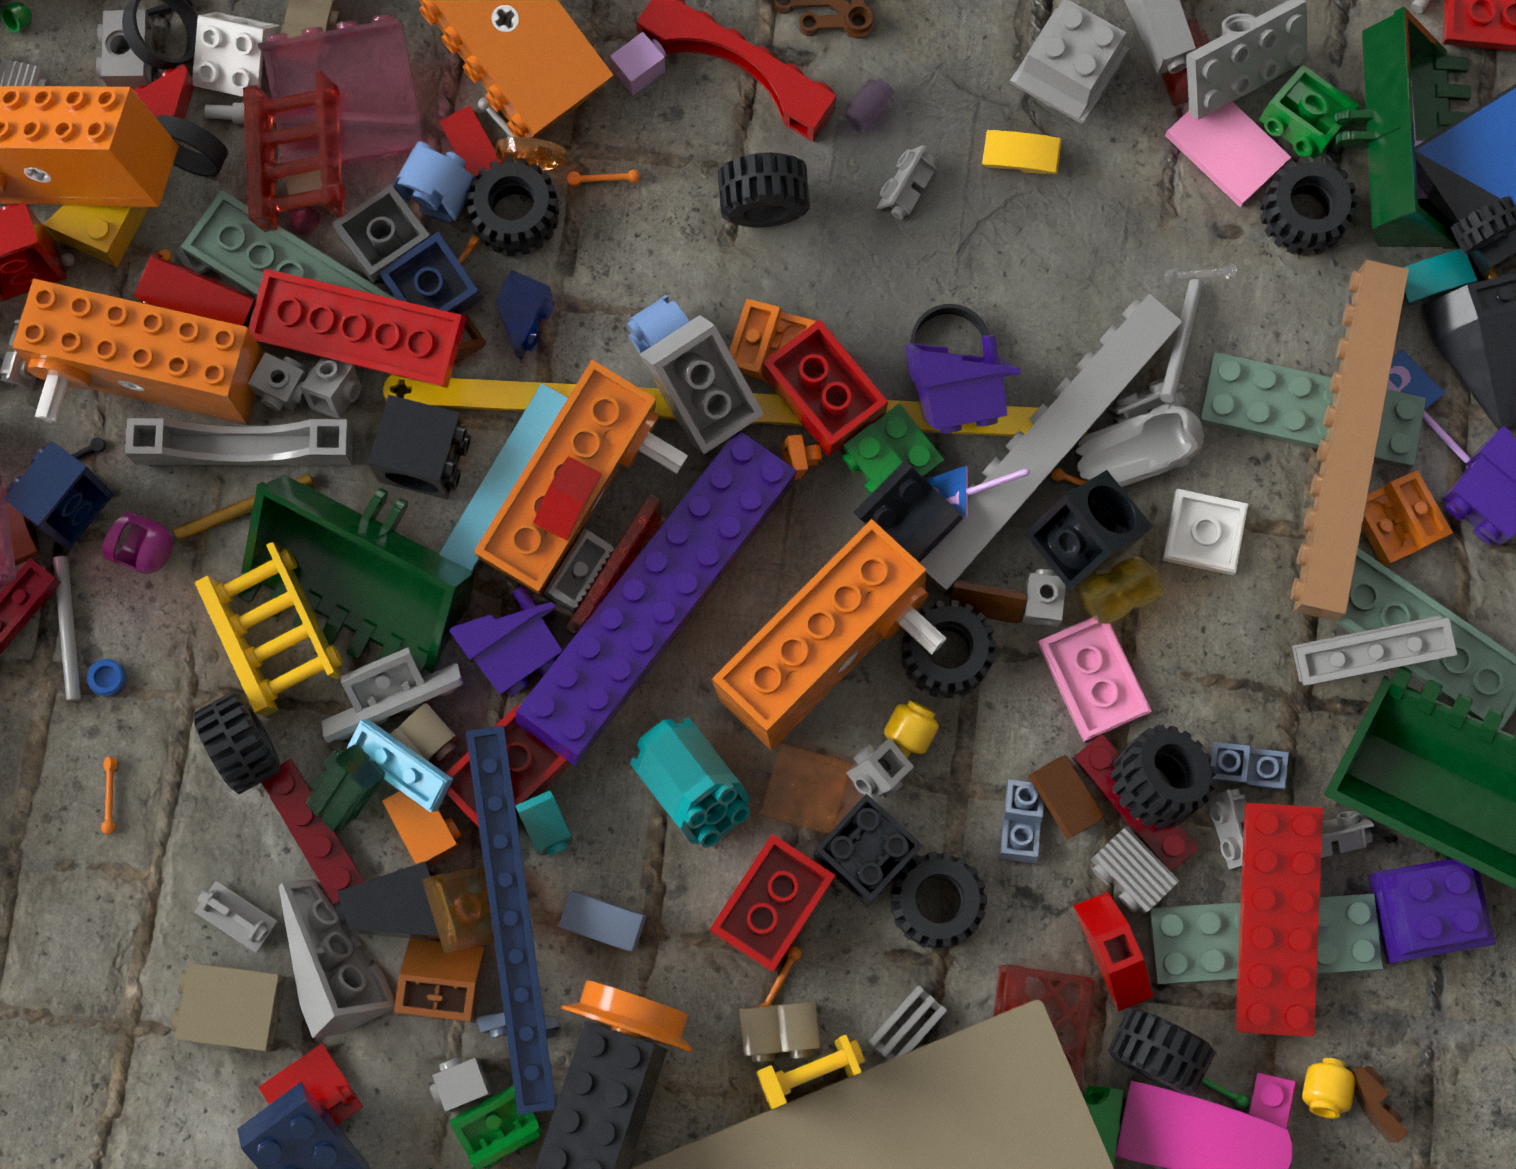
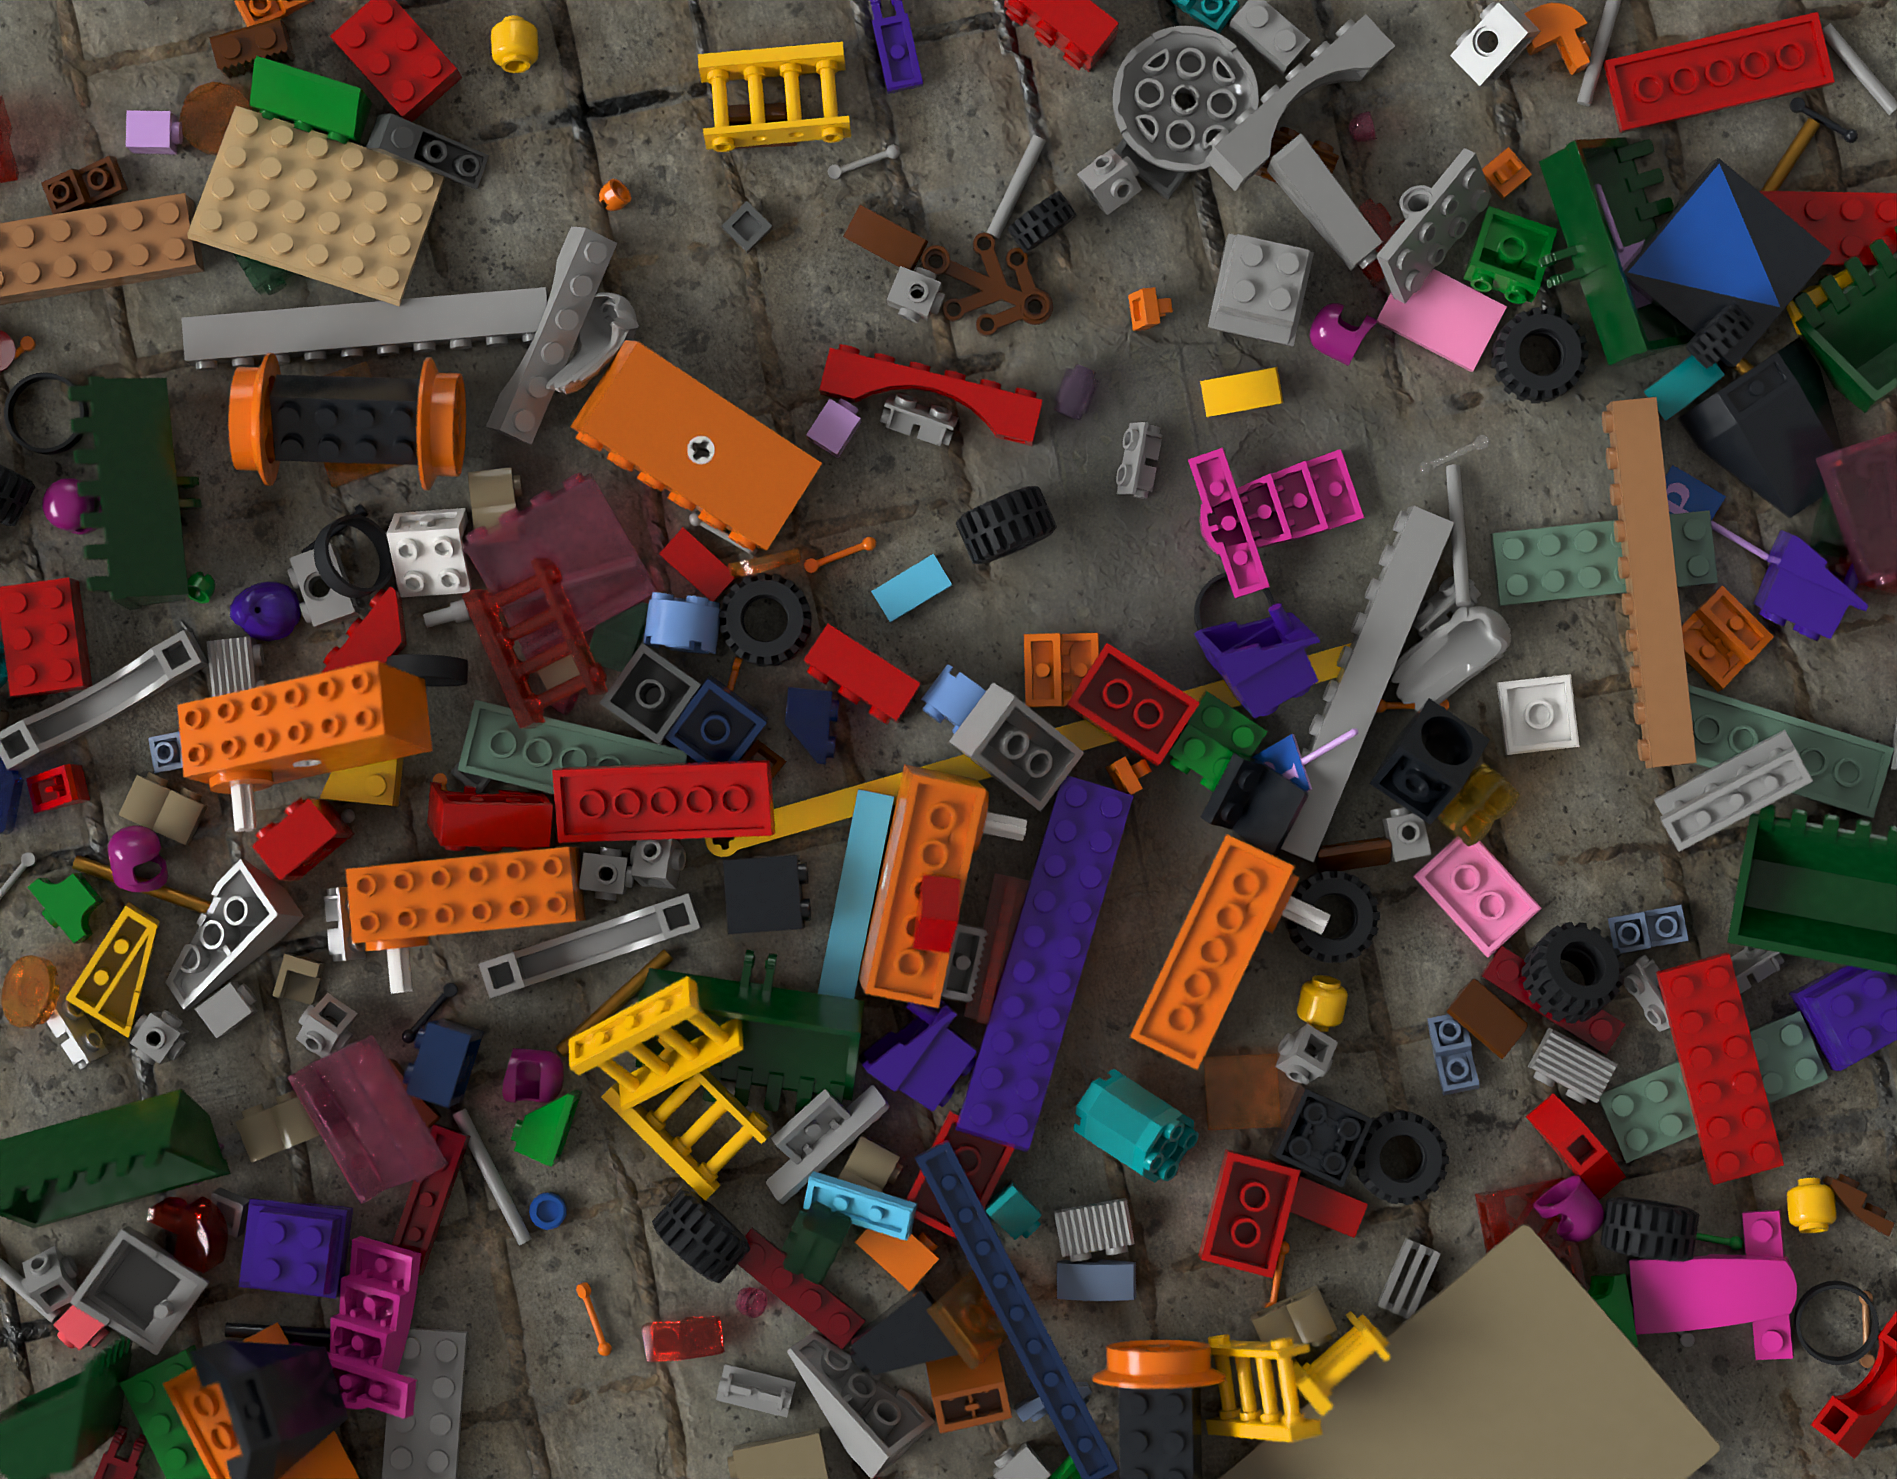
camera: 15 degrees left, 10 degrees up
none -> dark purple hair [230,581,301,641]
none -> green slope [511,1090,582,1167]
none -> yellow fence [569,976,744,1111]
none -> clear green slope [585,602,648,673]
none -> clear red slope [641,1316,725,1362]
none -> clear pink hinge [735,1287,767,1318]
none -> red brick [804,624,921,725]
none -> medium azure tile [871,554,952,623]
none -> light grey hinge [880,393,959,447]
none -> light grey brick [1054,1198,1135,1262]
none -> orange tile [1128,287,1173,331]
none -> dark pink slope [1188,448,1365,599]
none -> yellow fence [1206,1334,1322,1442]
none -> red tile [1290,1176,1368,1238]
none -> magenta helmet [1309,303,1378,366]
none -> orange tile [1482,147,1532,200]
none -> magenta helmet [1533,1176,1605,1243]

